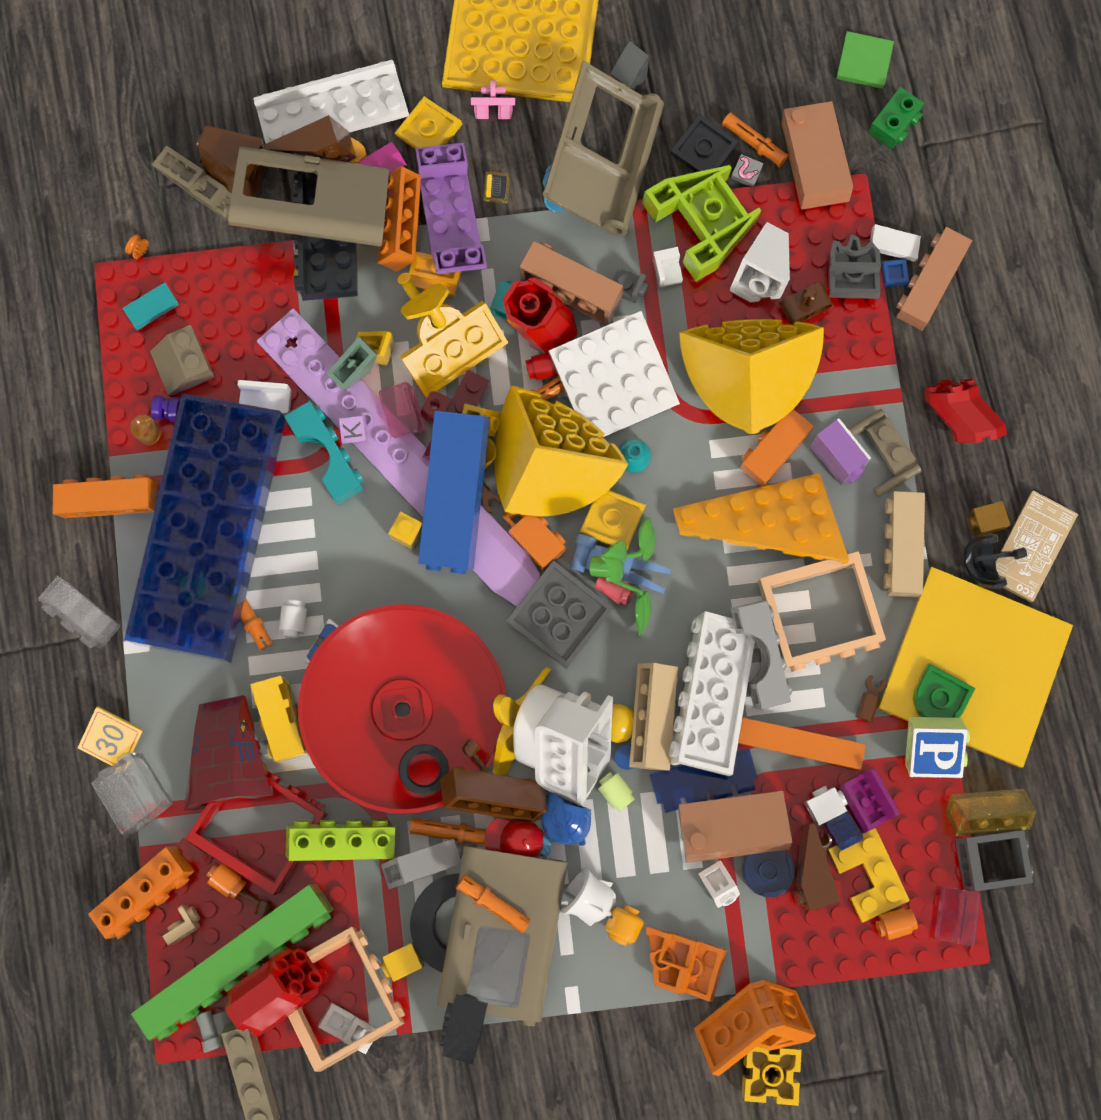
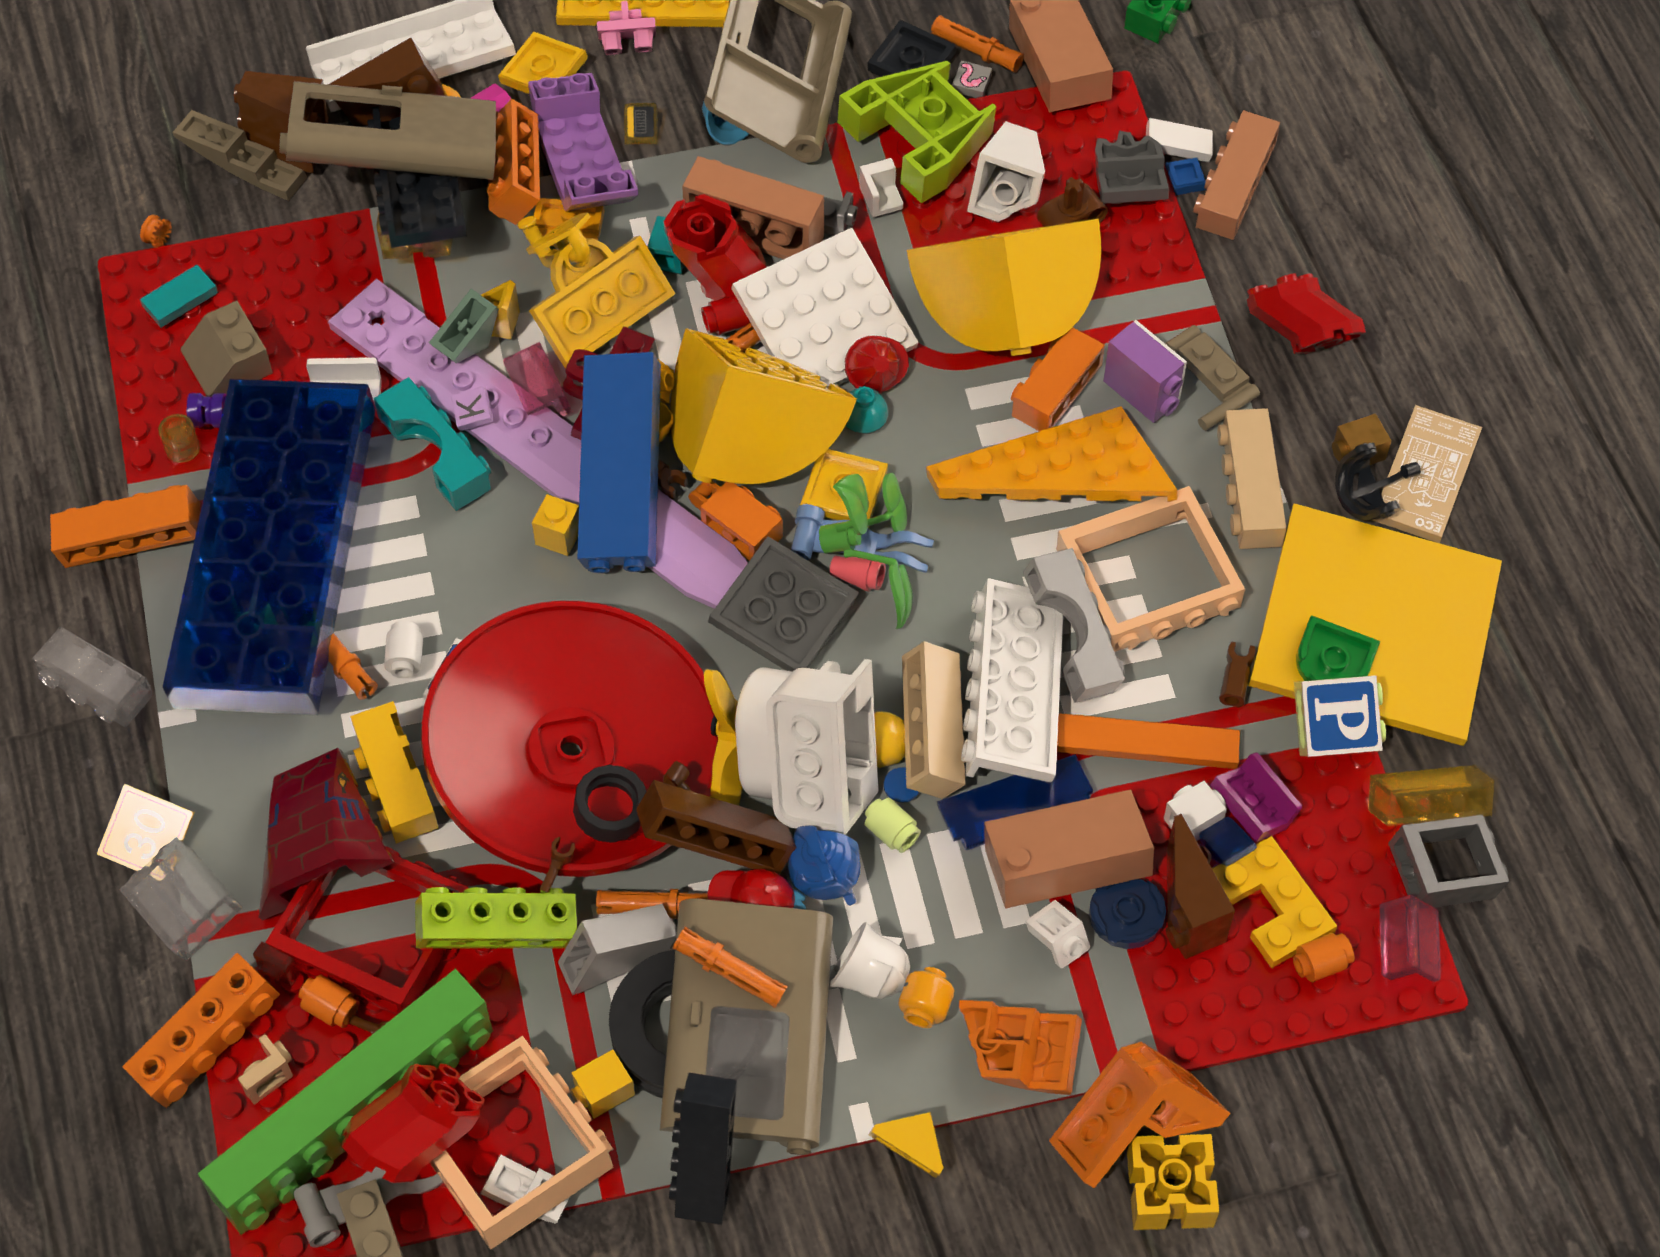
camera: 10 degrees left, 20 degrees down
none -> reddish brown hand [540,837,575,893]
none -> red piece [845,336,909,393]
none -> yellow slope [868,1112,943,1178]

